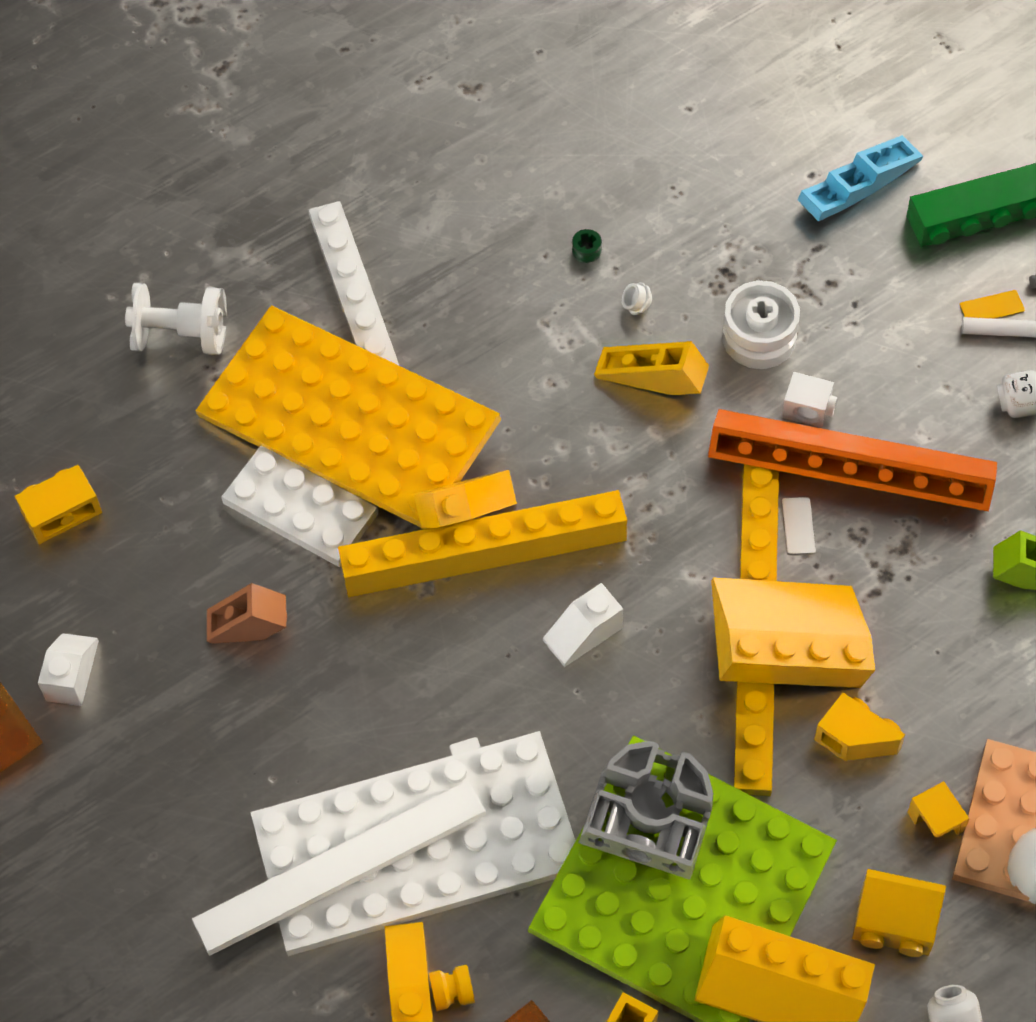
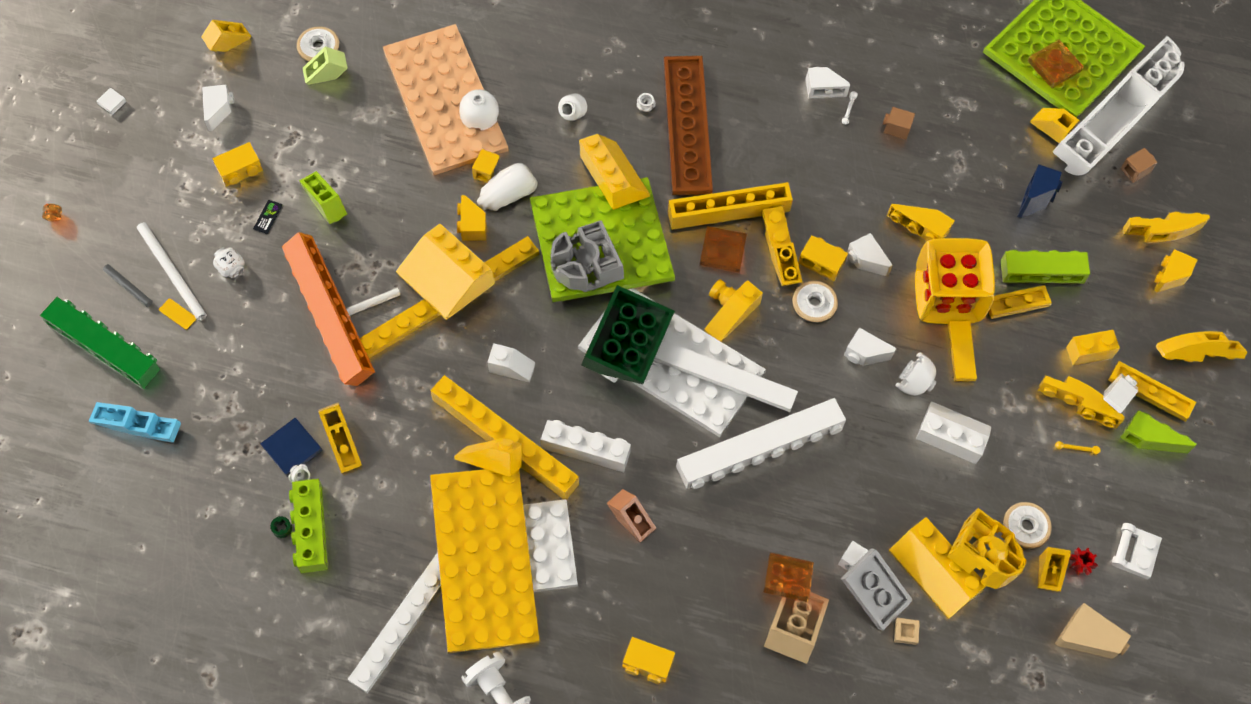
camera: 135 degrees left, 5 degrees up
white slope [38,633,99,706] -> none
white wheel [722,280,800,369] -> none
white brick [782,372,838,428] -> none
white sticker [782,497,816,554] -> none
yellow slope [852,869,946,957] -> none
none -> dark blue tile [260,417,323,477]
none -> lime brick [289,479,328,573]
none -> white bar [346,288,400,316]
none -> white hair [477,163,538,211]
none -> white brick [541,420,631,473]
none -> dark green slope [581,285,675,384]
none -> white brick [676,398,846,489]

